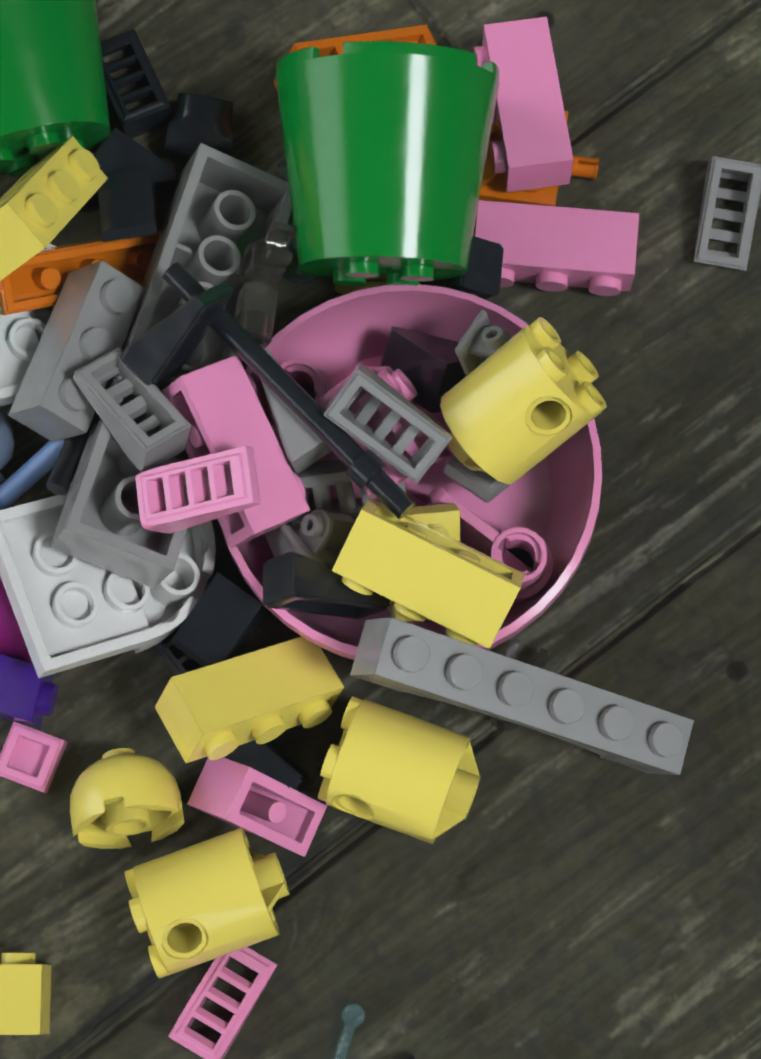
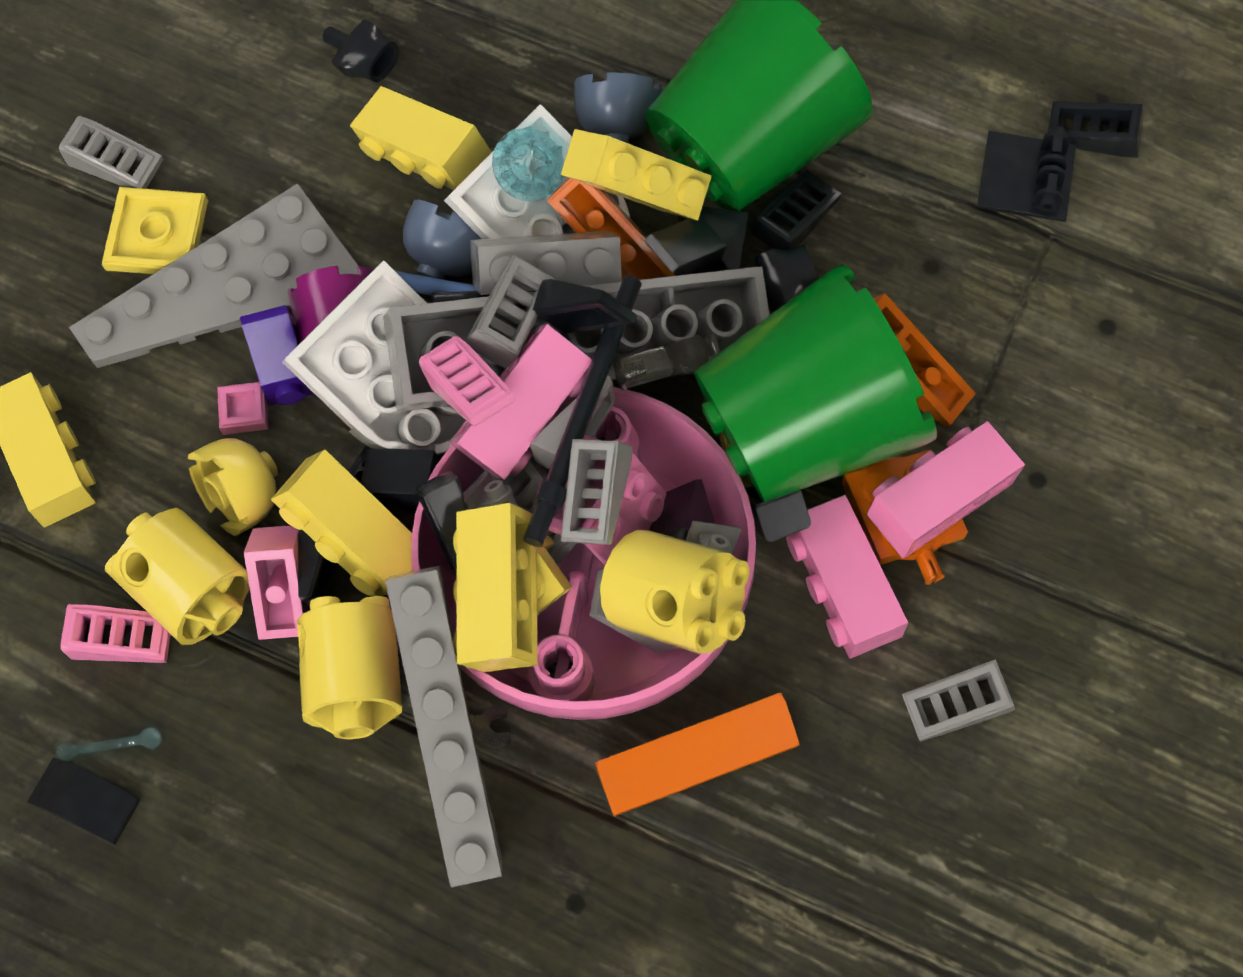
camera: 60 degrees right, 10 degrees down
none -> orange slope [595,693,800,817]

